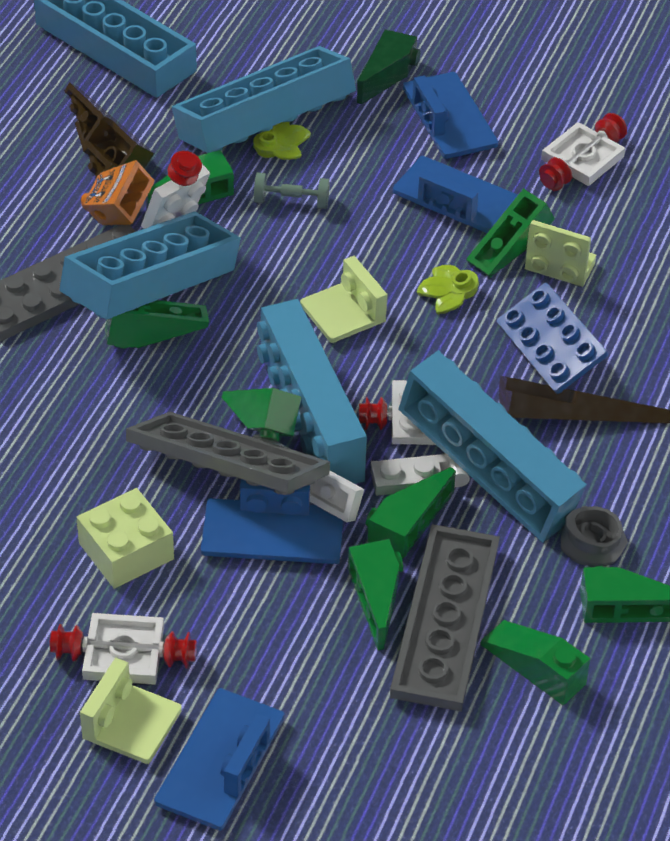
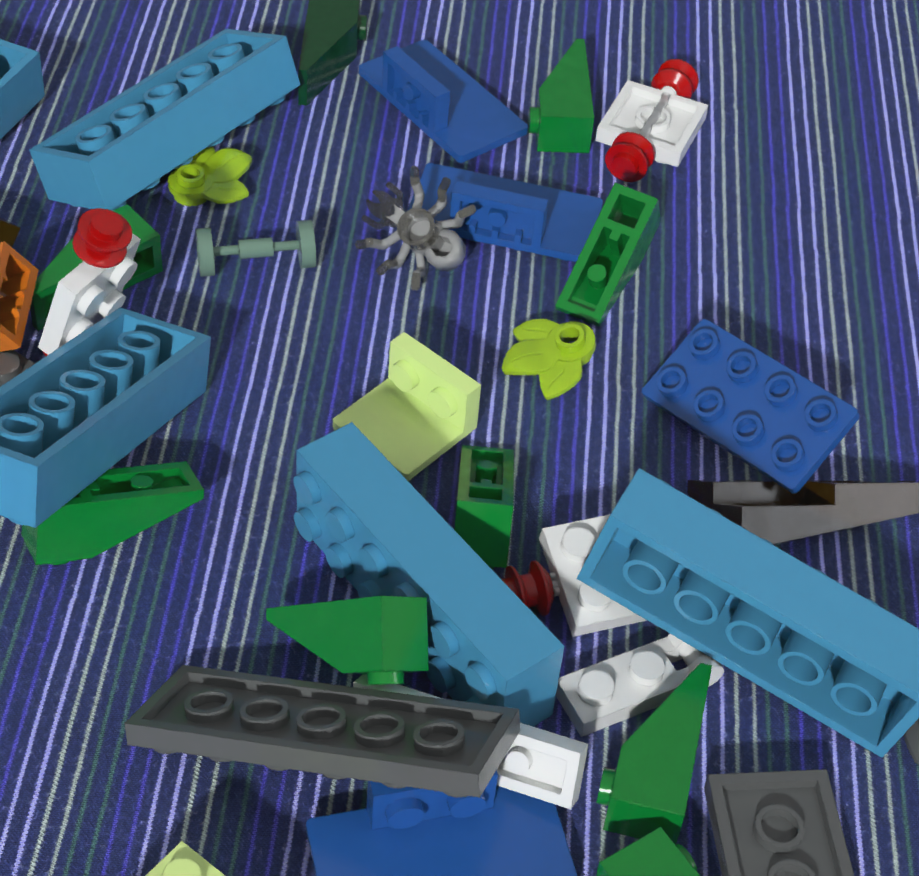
camera: 20 degrees left, 0 degrees up
yellowish green bracket [525,220,596,287] -> none
none -> animal [355,166,477,291]
none -> green slope [454,445,514,570]
none -> green slope [528,39,594,153]

